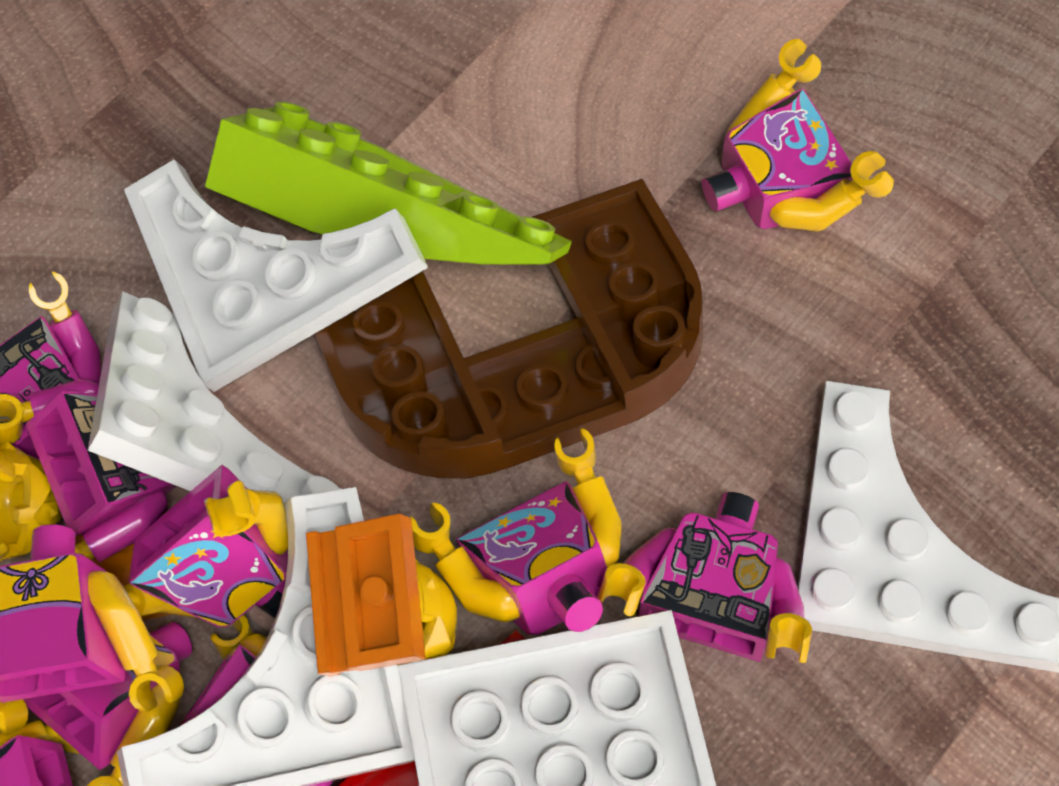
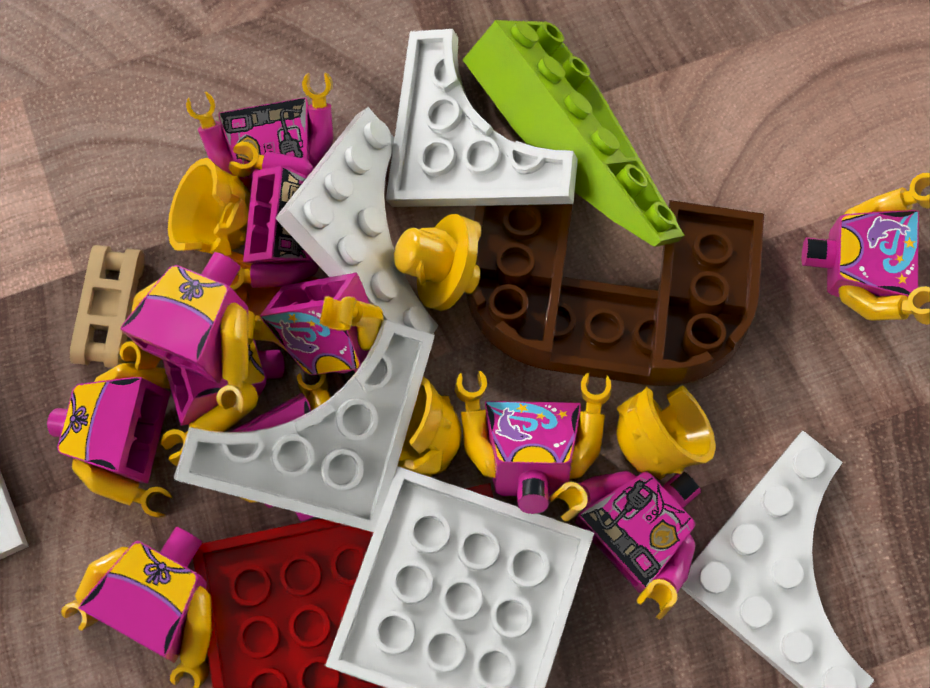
camera: 30 degrees right, 10 degrees up
orange plate [306,513,426,677] -> none
none -> yellow plate [394,214,481,311]
none -> yellow helmet [616,385,716,480]

